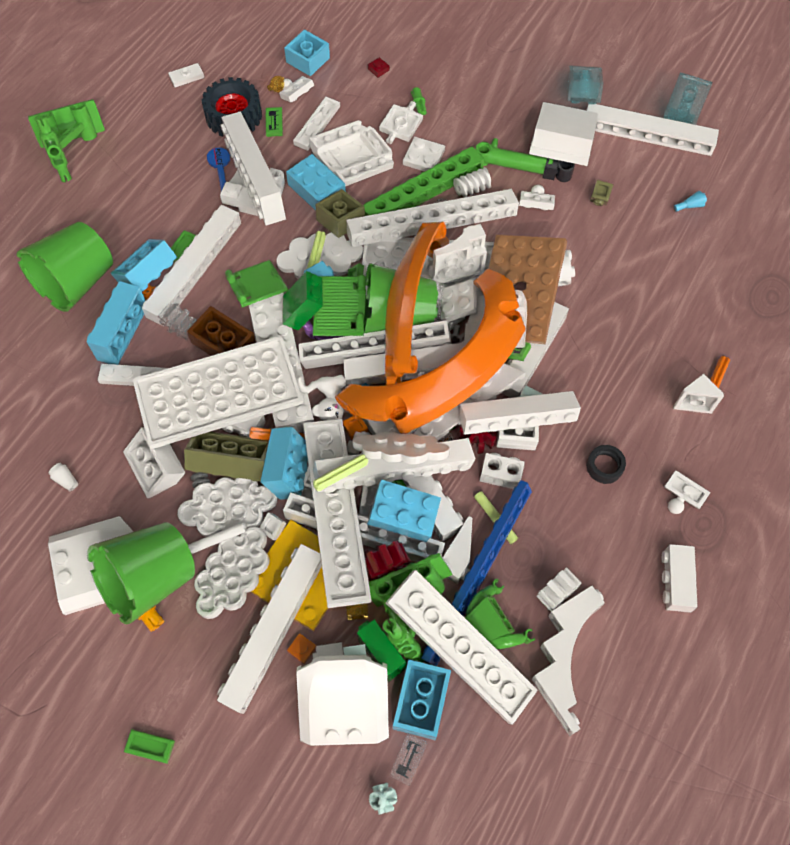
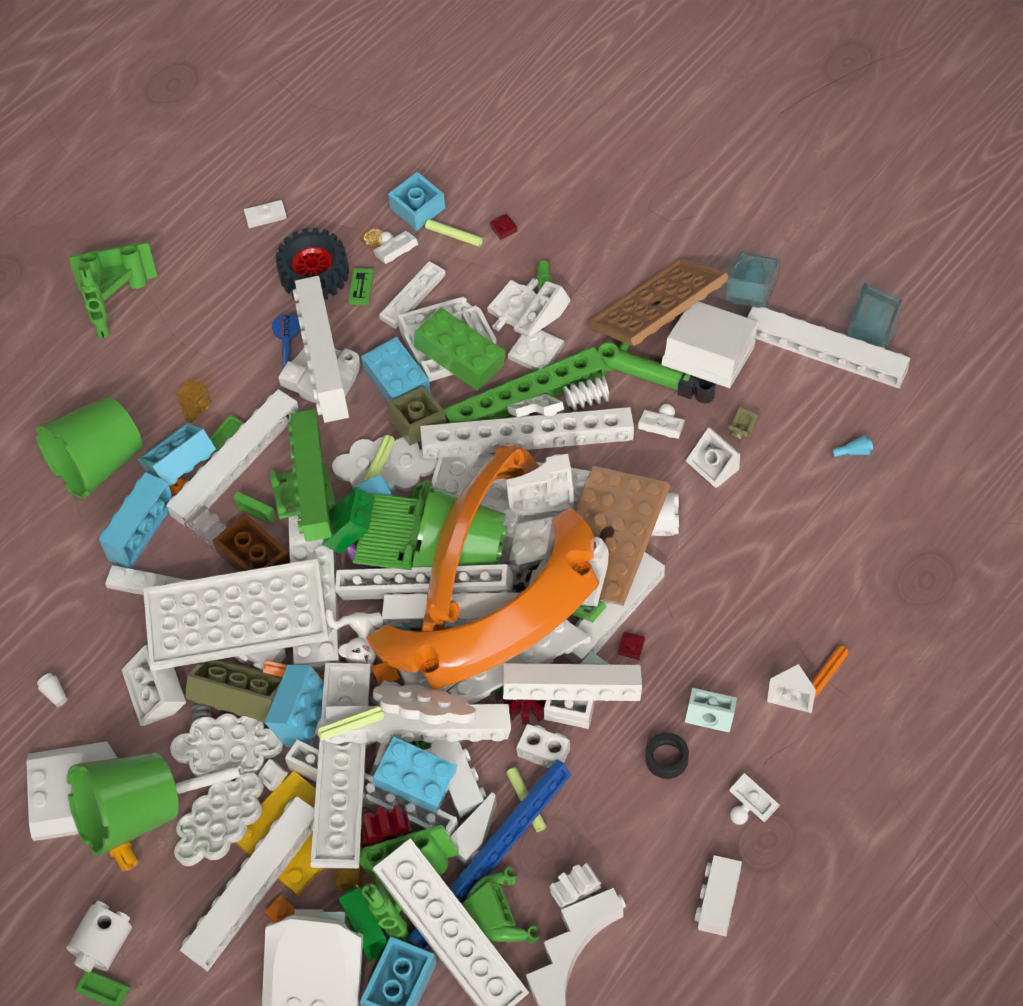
camera: 15 degrees right, 5 degrees down
none -> white cylinder [66,901,132,972]
none -> clear yellow brick [176,379,211,423]
none -> bright green tile [233,491,276,524]
none -> bright green brick [288,409,332,542]
none -> bright green brick [413,307,506,391]
none -> yellowish green piece [425,219,483,247]
none -> white plate [507,394,564,417]
none -> white slope [514,281,571,337]
none -> medium nougat plate [587,258,729,346]
none -> dark red plate [618,632,645,660]
none -> light aqua brick [685,688,737,732]
none -> white slope [686,427,740,488]

